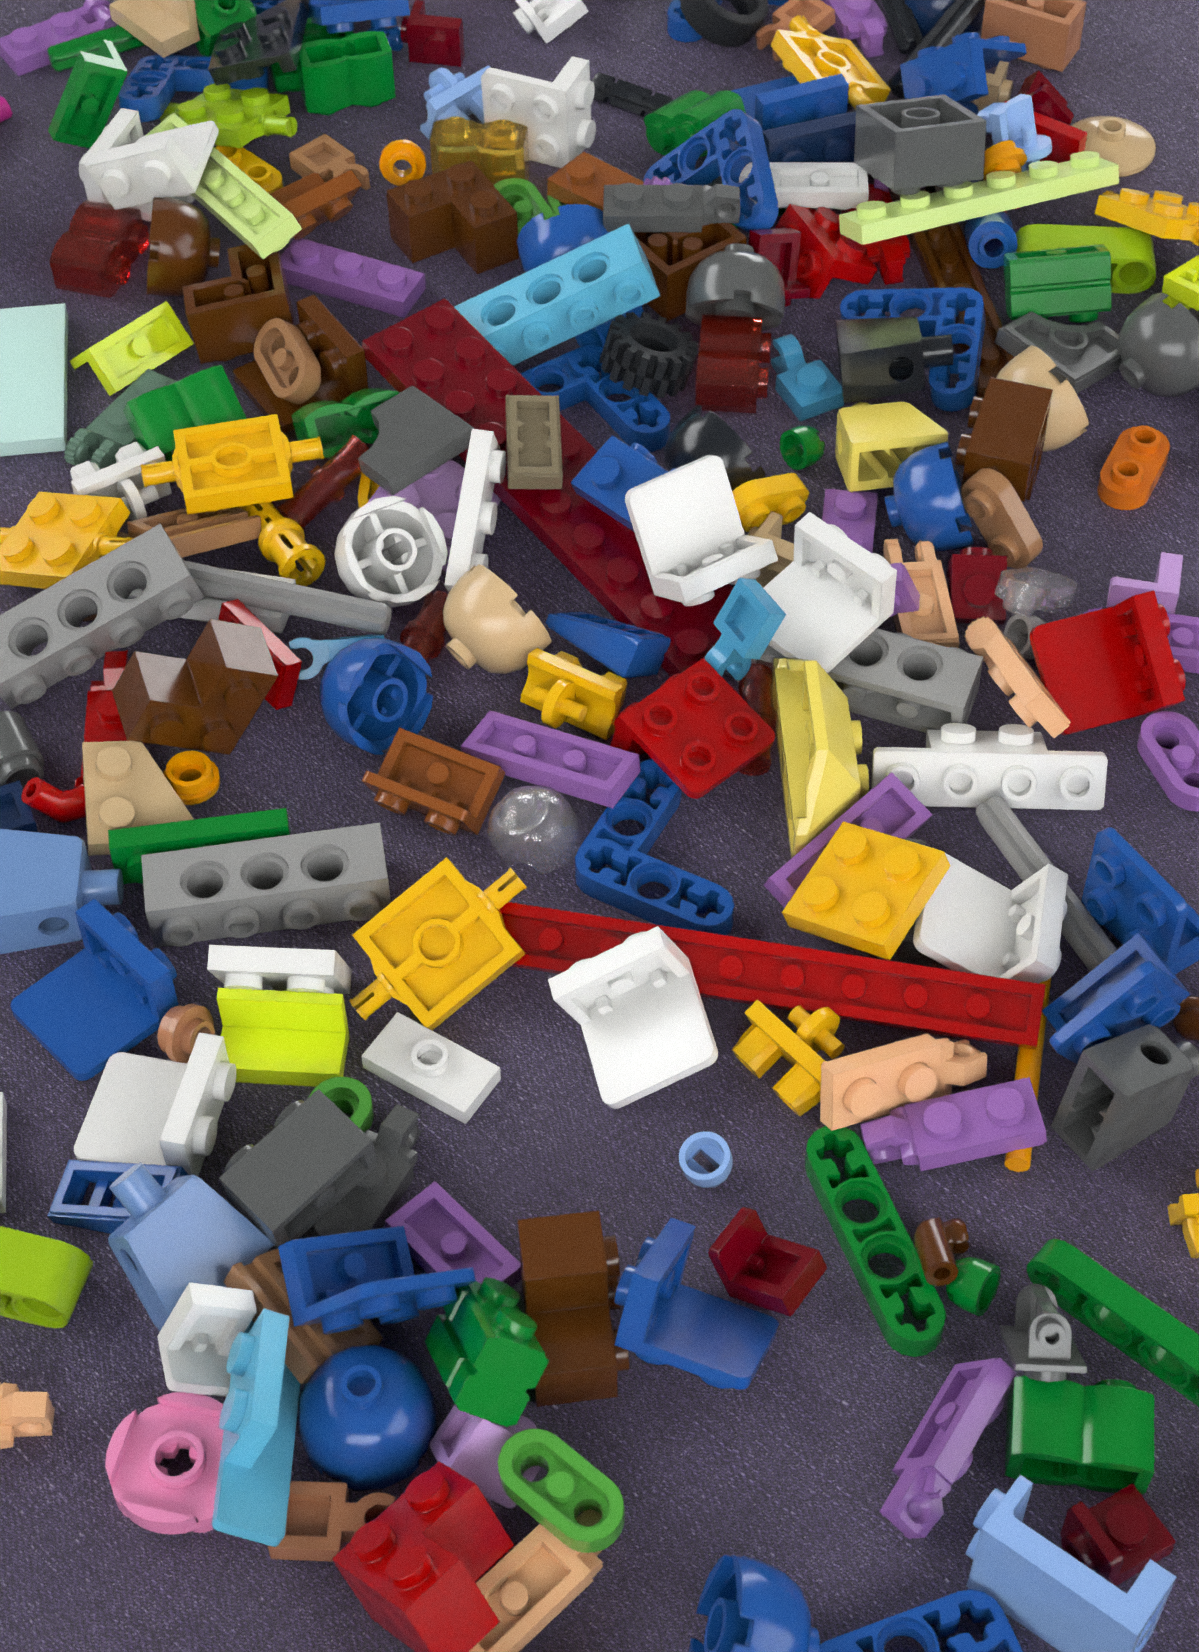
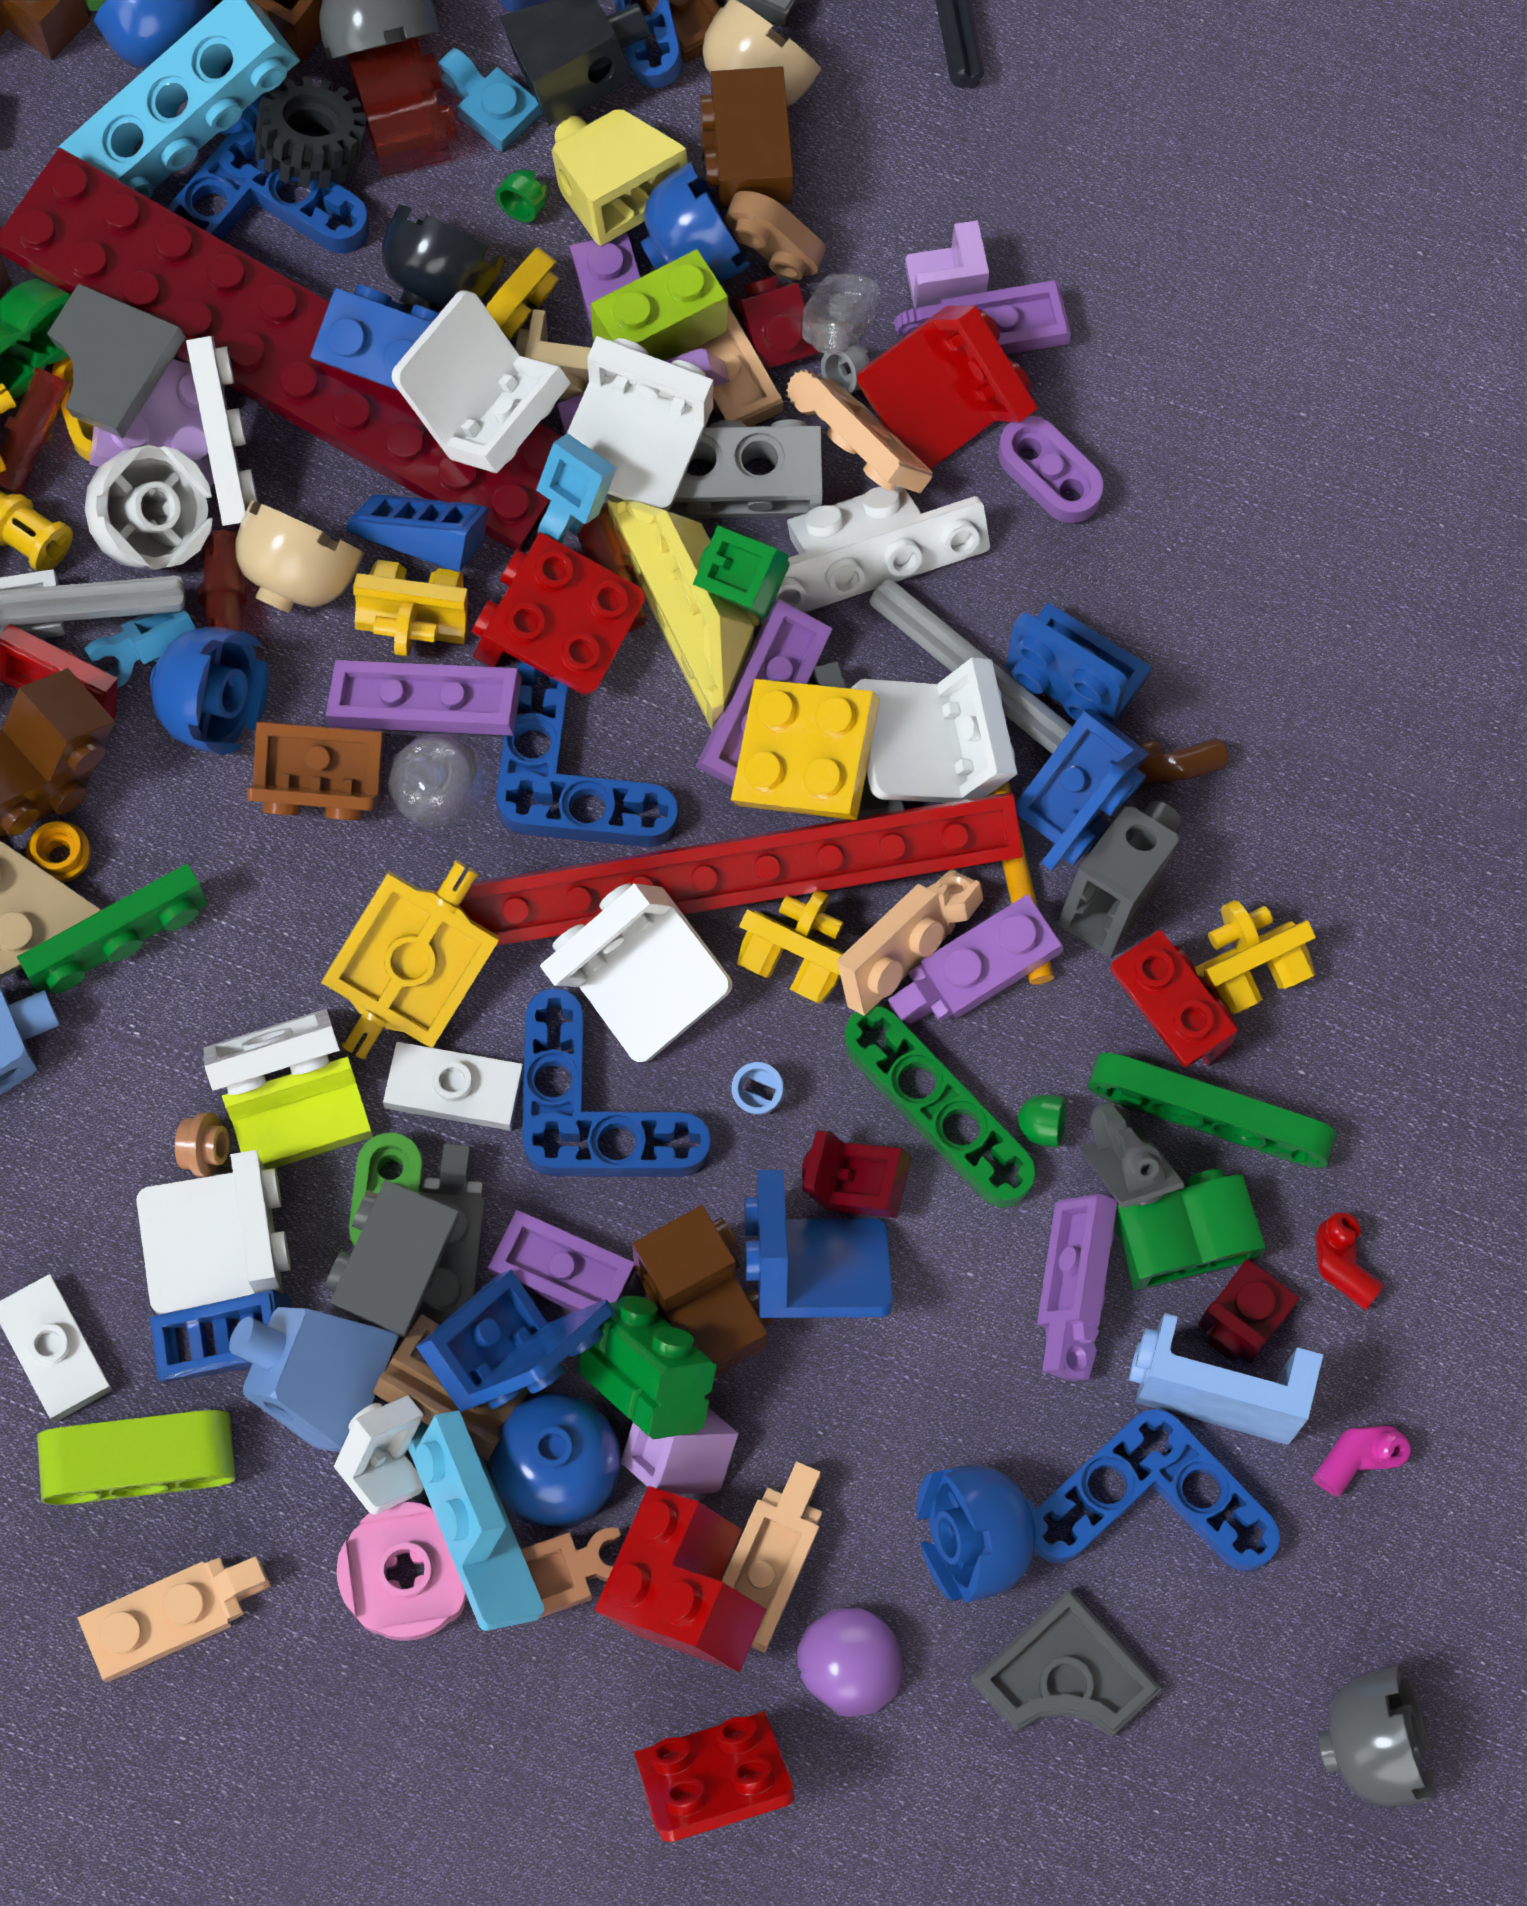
camera: 25 degrees left, 20 degrees up
blue bracket [10,898,179,1081] -> none
light grey brick [141,822,391,948] -> none
bright green plate [498,1429,625,1553] -> none
dark tan plate [505,395,563,489] -> none
reddish brown arm [914,1217,969,1286] -> none
orange plate [1097,426,1170,510] -> none
none -> blue beam [522,988,711,1177]
none -> lime brick [590,249,728,361]
none -> green bracket [693,526,790,618]
none -> red bracket [1110,929,1238,1067]

